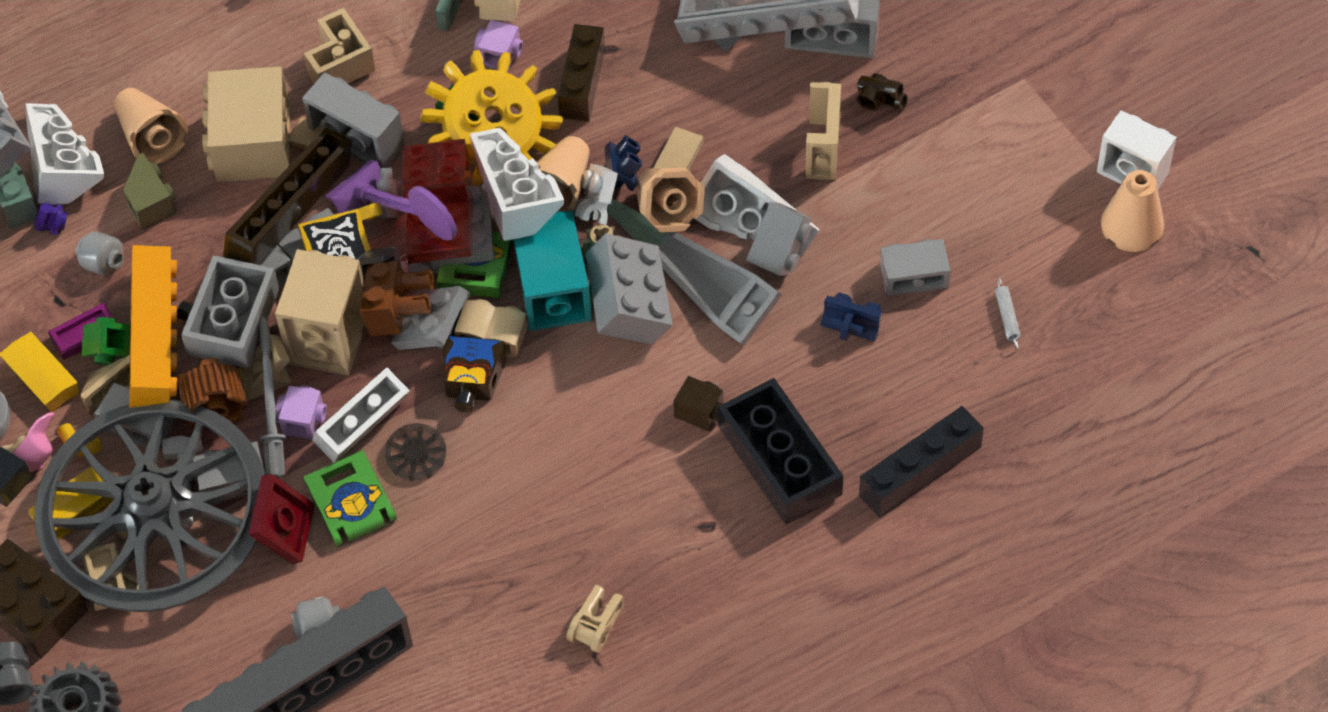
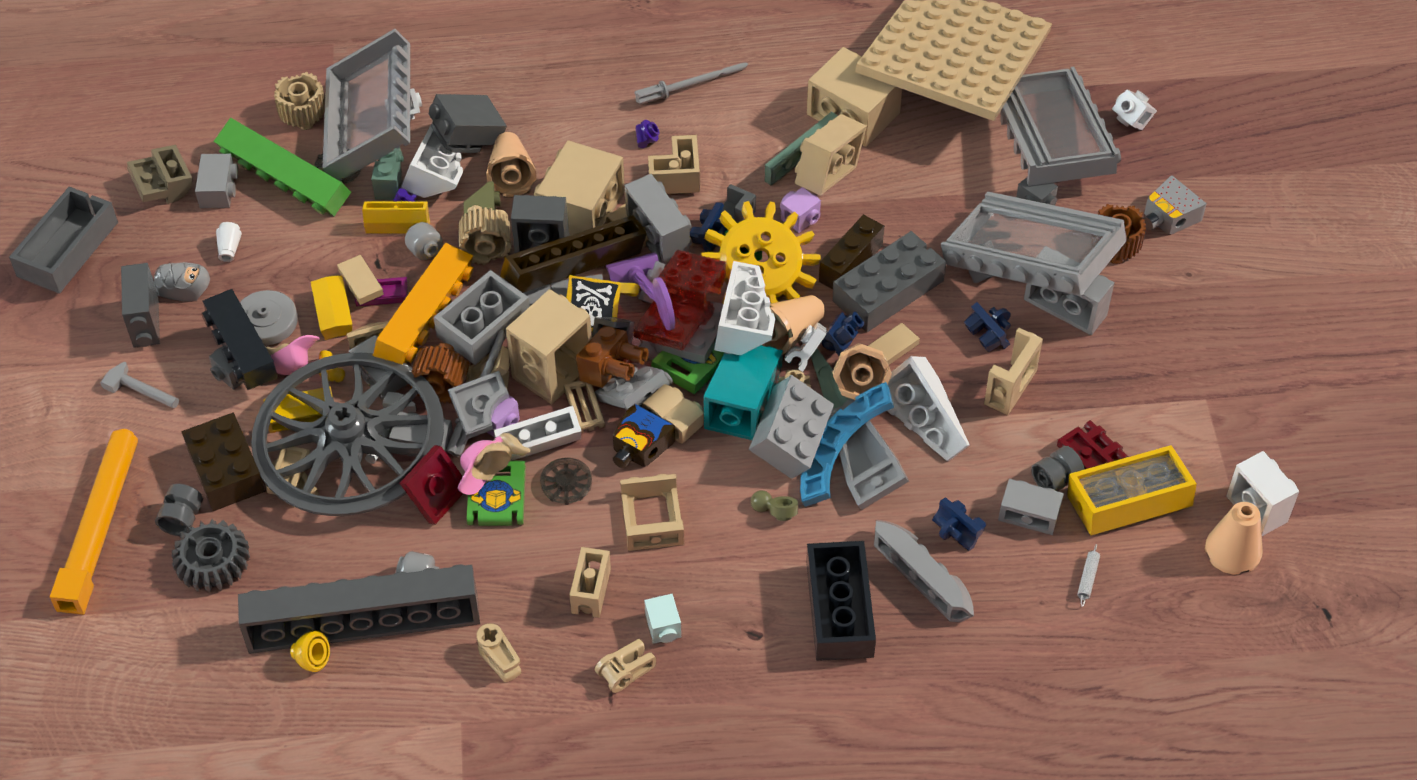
camera: 25 degrees right, 5 degrees down
green brick [82,317,131,365] -> none
dark brown brick [674,376,724,432] -> none
light grey brick [746,202,812,276] -> none
dark brown plate [856,73,908,111] -> none
black brick [859,405,984,518] -> none
none -> tan tile [337,255,384,305]
none -> yellow piece [362,201,430,234]
none -> dark grey brick [428,94,507,153]
none -> light grey tile [448,371,509,439]
none -> tan hair [458,433,531,495]
none -> tan brick [459,205,511,265]
none -> tan piece [477,624,521,683]
none -> dark grey brick [511,195,569,253]
none -> tan tile [564,381,605,433]
none -> tan brick [570,547,611,618]
none -> tan window [620,474,684,551]
none -> dark purple plate [635,120,659,149]
none -> light aqua brick [644,594,681,644]
none -> dark blue hips [690,202,728,252]
none -> dark grey panel [723,184,756,223]
none -> olive plate [751,490,798,521]
none -> dark azure tile [800,382,894,507]
none -> dark grey piece [832,231,946,332]
none -> light grey brick [874,520,974,622]
none -> dark blue hips [964,302,1011,352]
none -> dark grey wheel [1031,445,1084,491]
none -> dark red plate [1057,420,1129,470]
none -> yellow brick [1067,445,1197,536]

